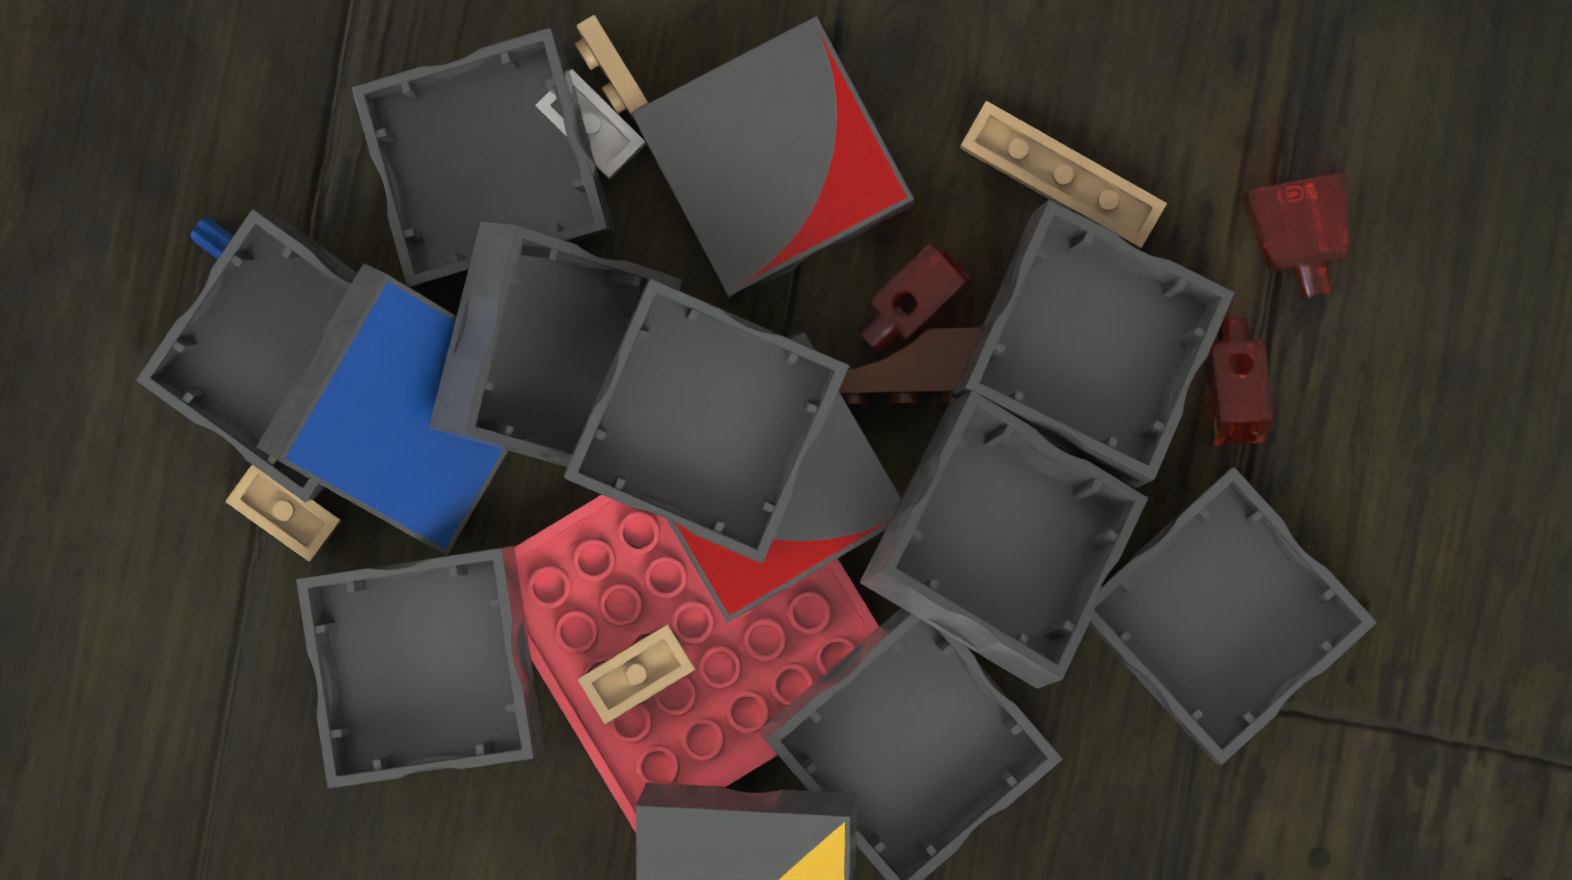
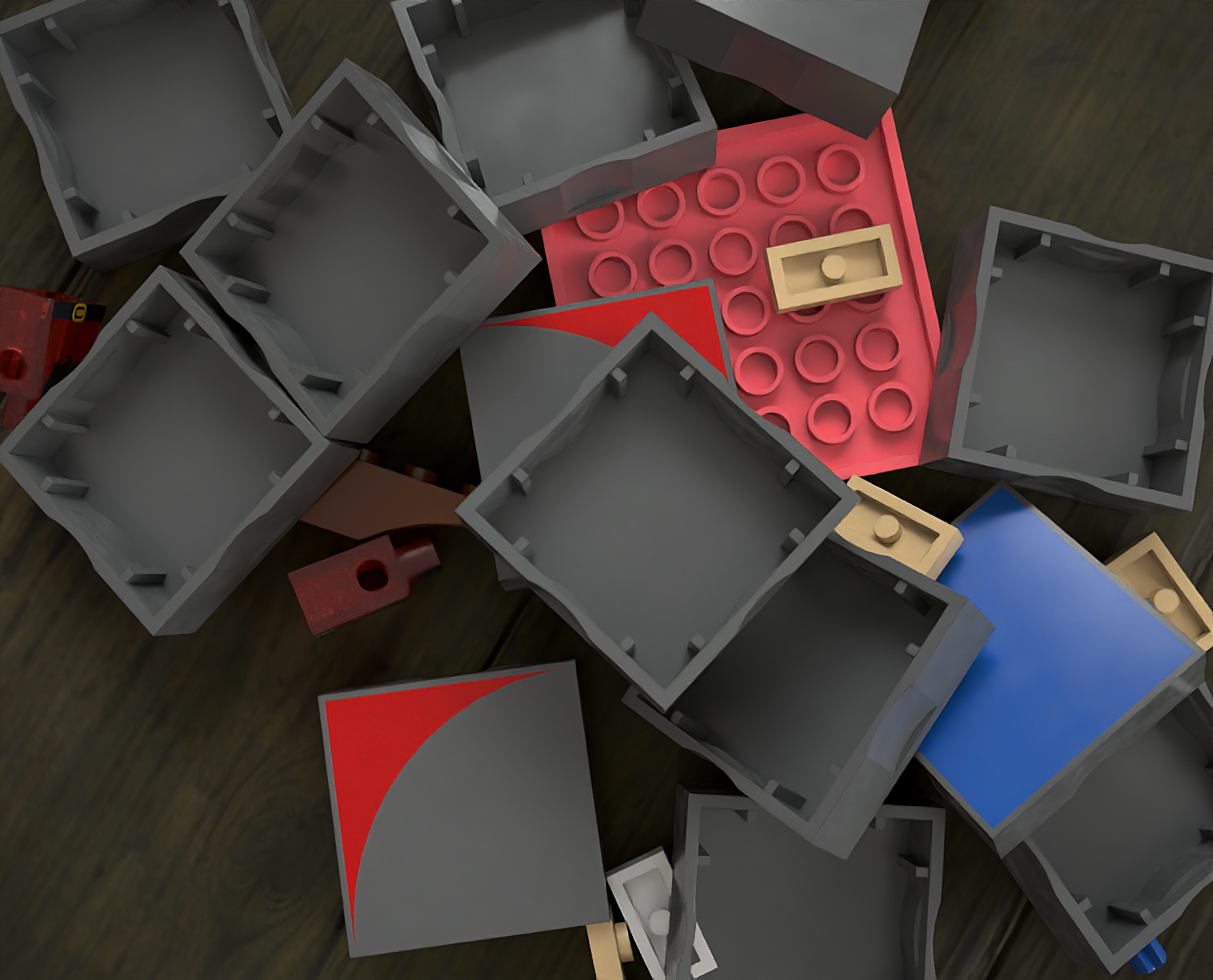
camera: 165 degrees left, 0 degrees up
tan plate [960,101,1167,250] -> none
none -> tan plate [834,474,964,580]

